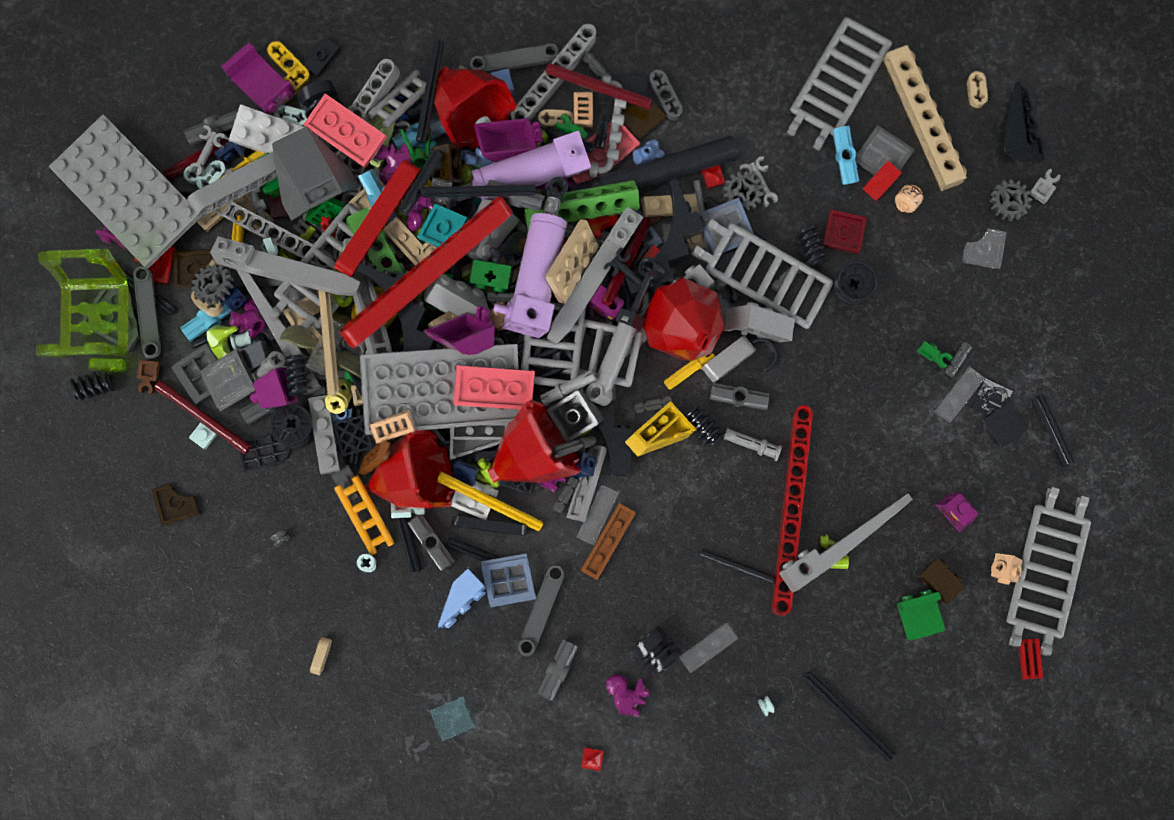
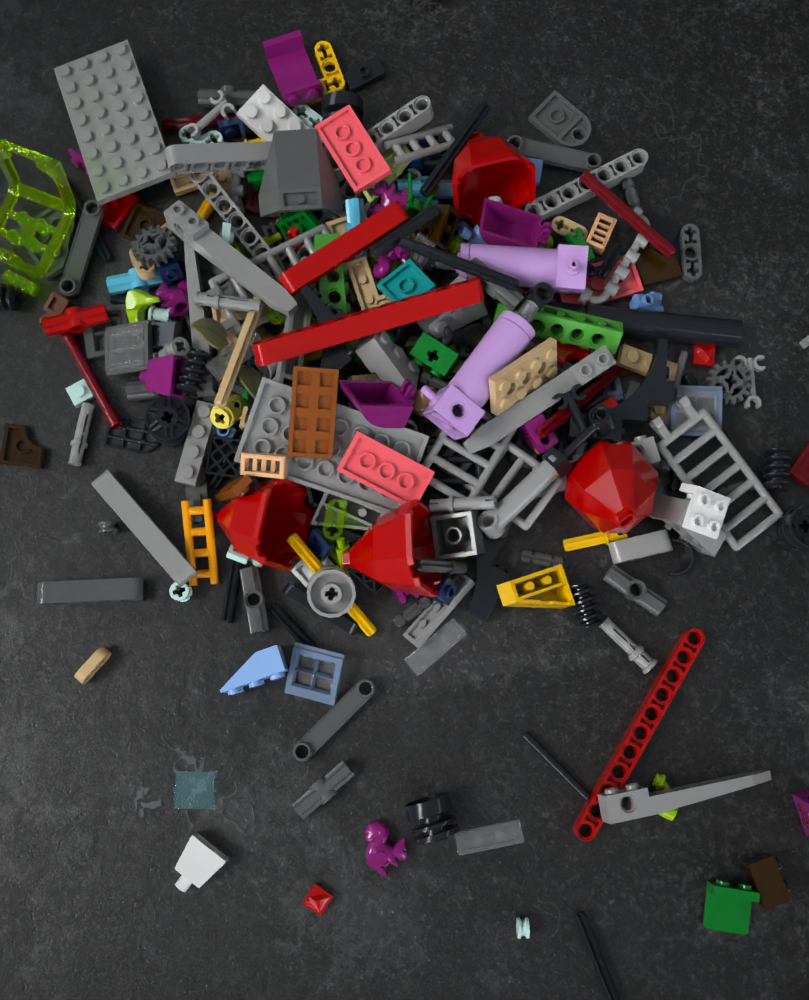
camera: 25 degrees right, 0 degrees up
dark orange plate [580,503,636,580] -> none
none -> dark grey beam [37,578,144,605]
none -> red piece [42,303,109,337]
none -> light grey pin [68,402,95,466]
none -> light grey beam [91,469,198,587]
none -> white torso [175,832,229,892]
none -> light grey pin [194,291,262,314]
none -> dark orange plate [287,366,339,459]
none -> light grey wheel [307,565,356,618]
none -> clear neon green beam [323,499,347,540]
none -> dark grey tile [528,90,591,150]
none -> white bracket [679,483,731,539]

